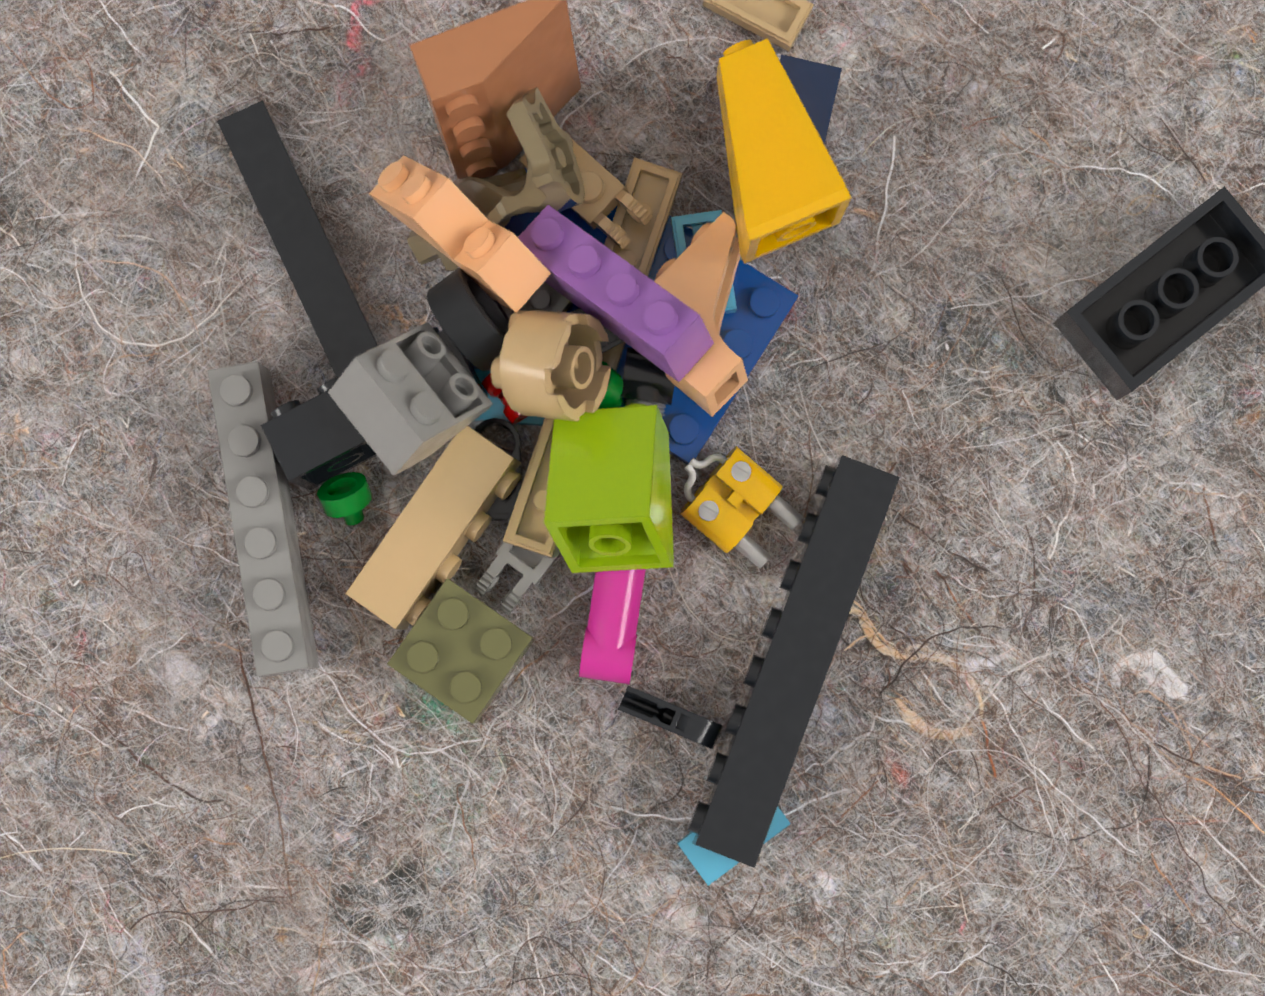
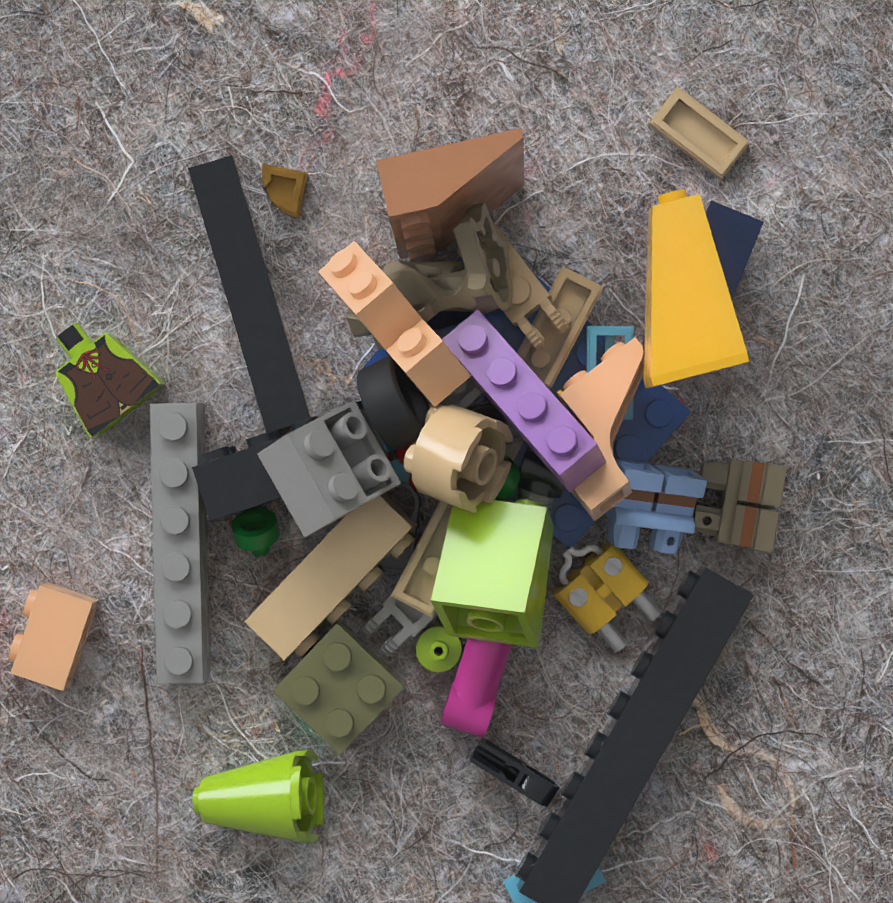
camera: 10 degrees right, 5 degrees up
none -> light nougat brick [8,582,100,691]
none -> torso [55,323,166,438]
none -> lime cone [192,749,325,843]
none -> pearl gold tile [262,163,309,219]
none -> lime tile [416,625,462,672]
none -> light blue hips [604,459,707,555]
none -> dark tan hips [692,459,787,553]

